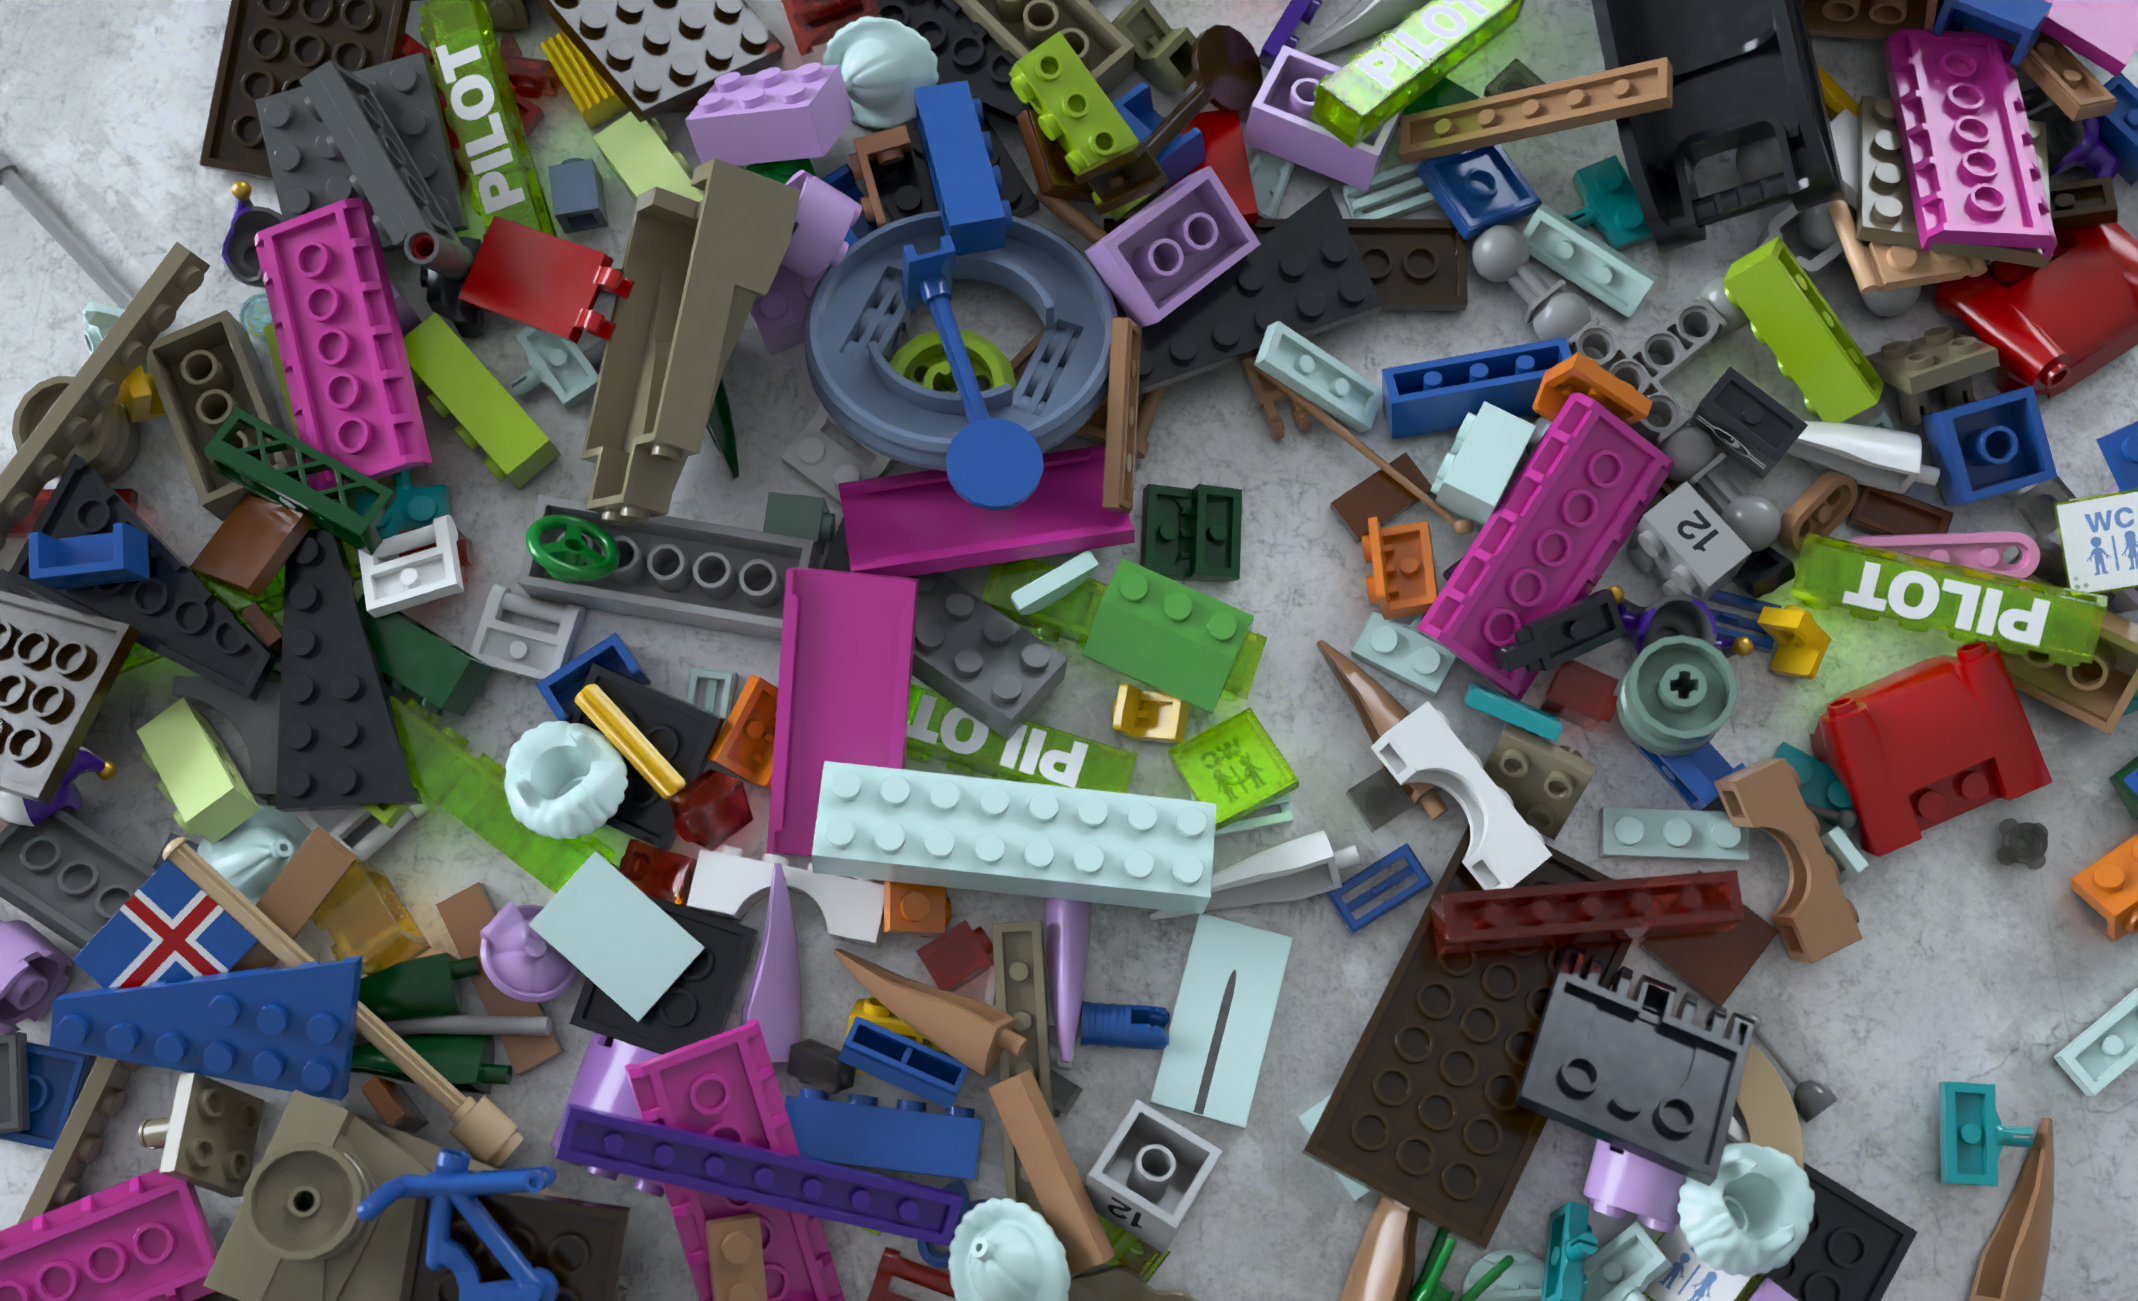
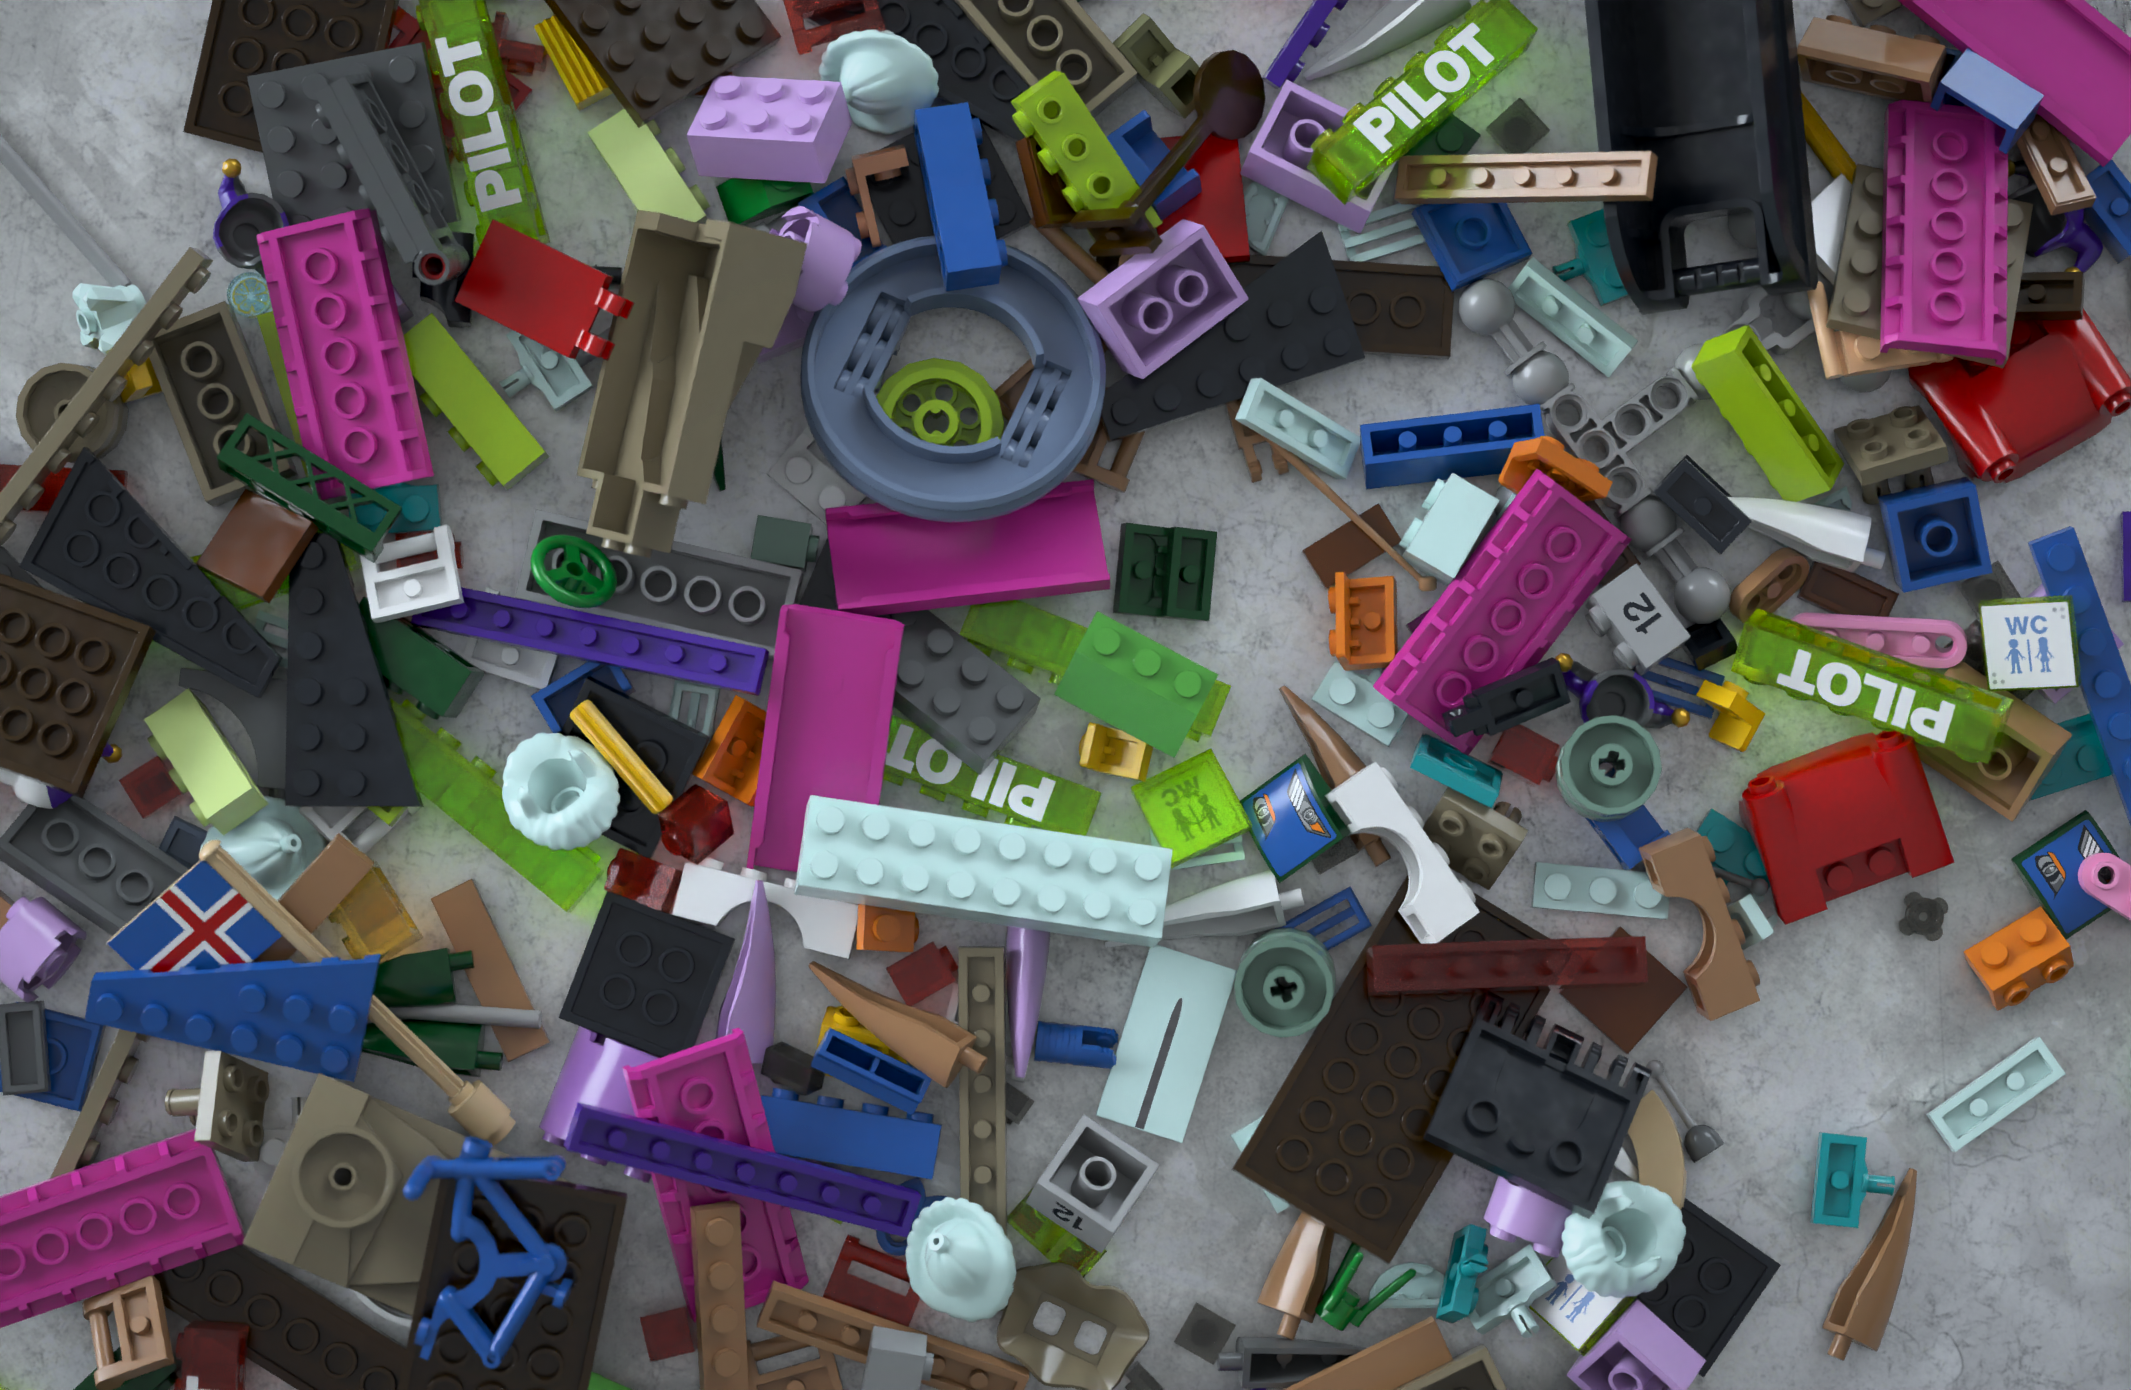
camera: 10 degrees left, 10 degrees up
blue panel [28,522,150,590] -> none
reddish brown tile [242,601,283,656] -> none
reddish brown tile [361,1075,429,1133] -> none
lavender piece [480,901,580,1002] -> none
light aqua tile [528,851,706,1022] -> none
sand blue brick [548,158,609,234] -> none
blue piece [902,235,1044,511] -> none
medium nougat tile [988,1069,1116,1275] -> none
light aqua tile [1011,551,1099,615] -> none
medium nougat tile [1102,318,1142,513] -> none
none -> clear red tile [119,756,184,819]
none -> dark purple plate [411,587,770,696]
none -> sand green wheel [1234,927,1336,1038]
none -> slope [1238,754,1351,883]

